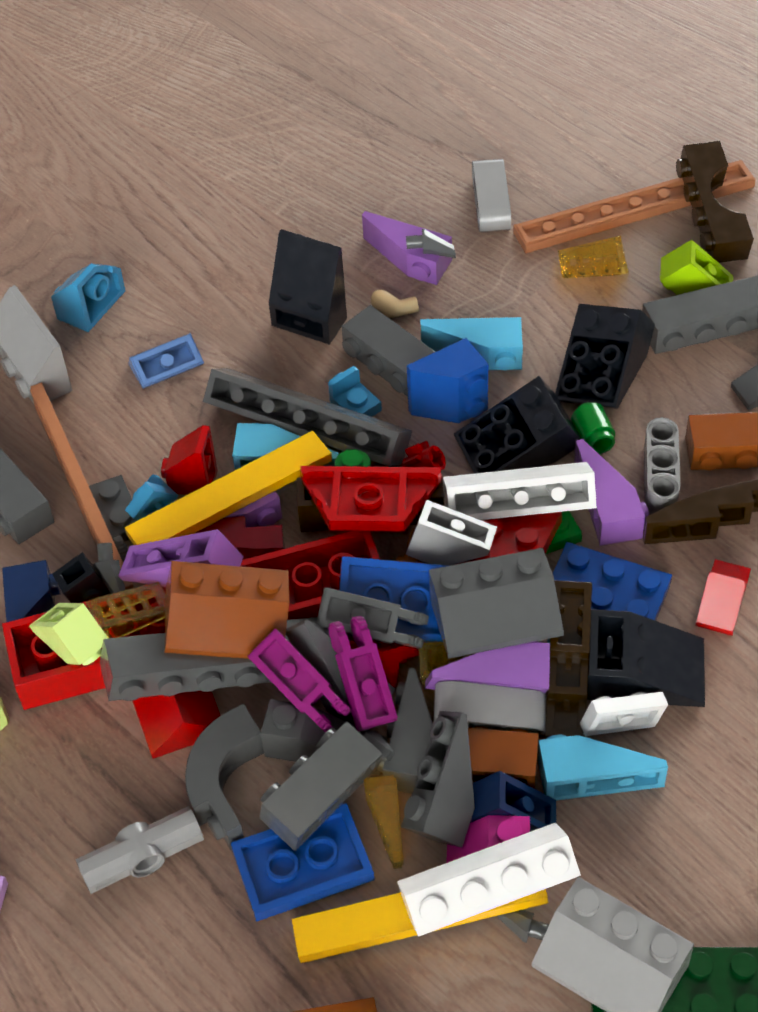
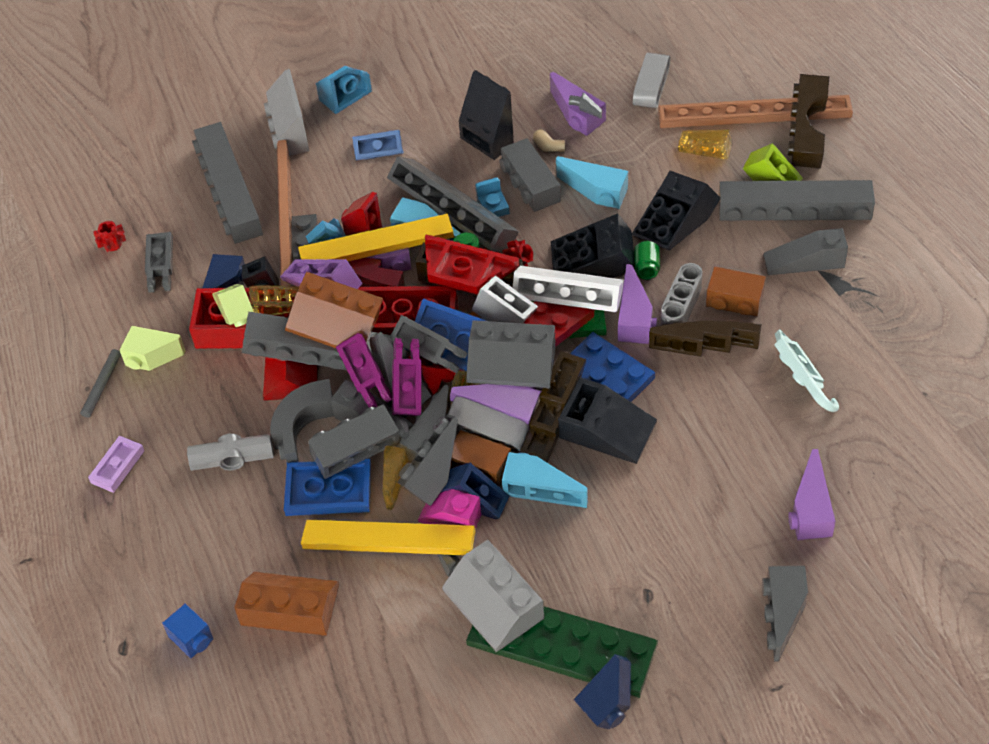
camera: 20 degrees right, 0 degrees up
dark grey bar [93,543,126,594] -> none
white brick [397,822,581,937] -> none
blue slope [407,338,489,424] -> none
white plate [580,692,668,736] -> none
slope [695,559,751,636] -> none

